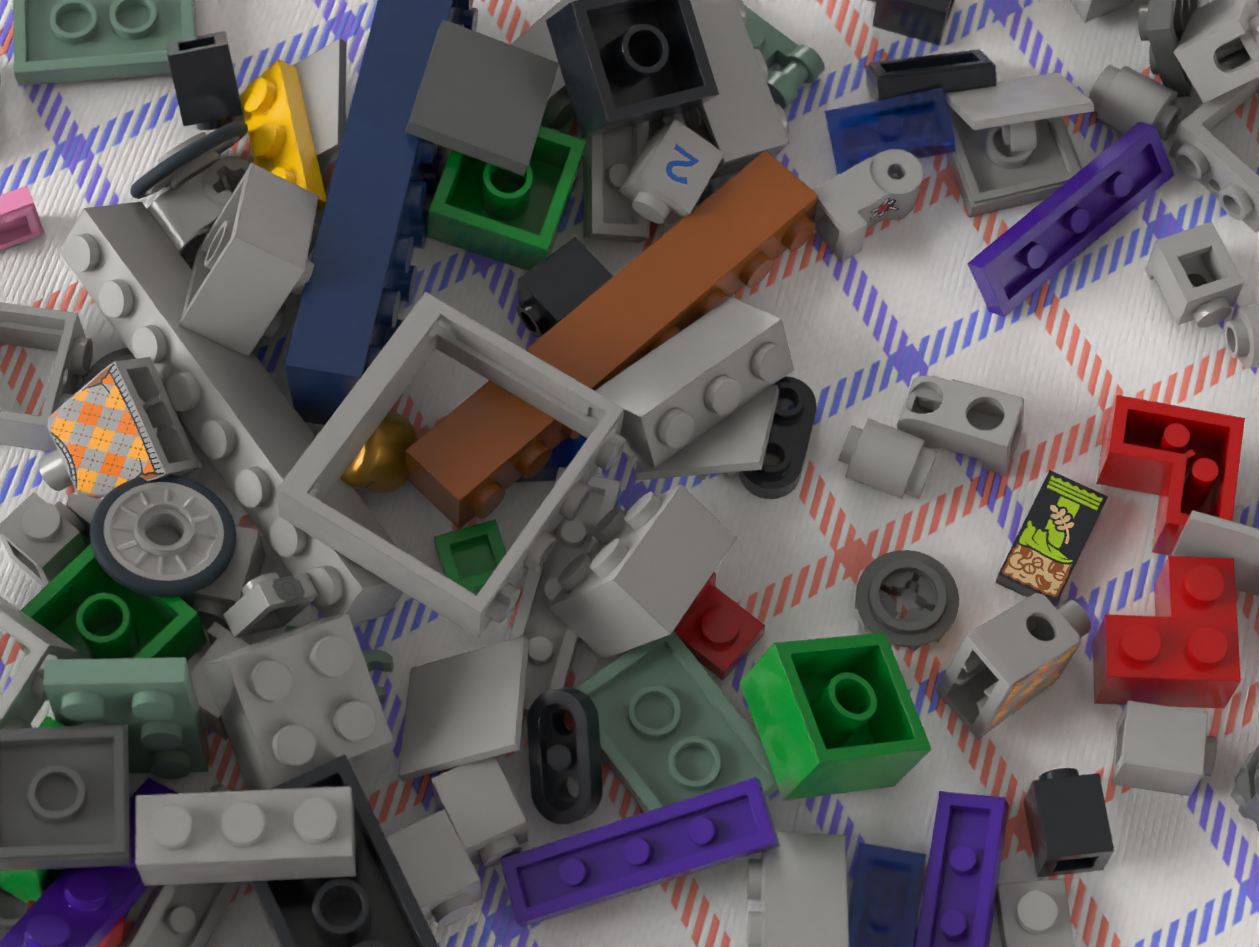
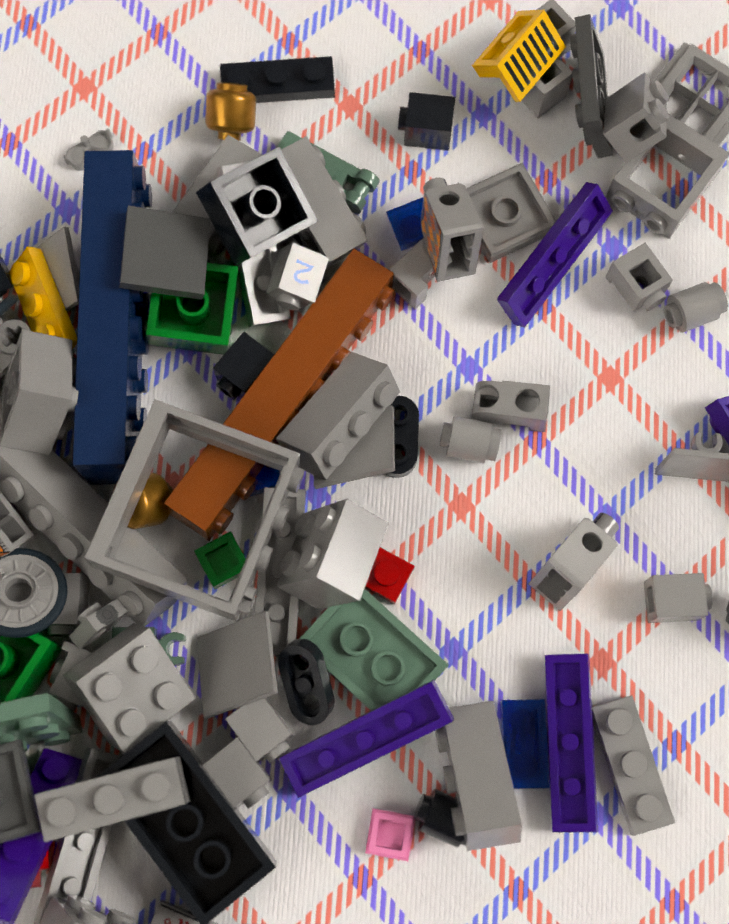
camera: 10 degrees left, 10 degrees up
green brick [739,632,932,801] -> none
dark grey gear [855,550,959,652] -> none
black tile [866,49,997,100] -> none
light grey piece [943,72,1094,152] -> none
tile [995,470,1108,607] -> none
black brick [1023,768,1114,878] -> none
light grey brick [1088,65,1182,140] -> none
red brick [1092,556,1241,709] -> none
red brick [1096,395,1245,556] -> none
none -> light grey torso [421,177,484,282]

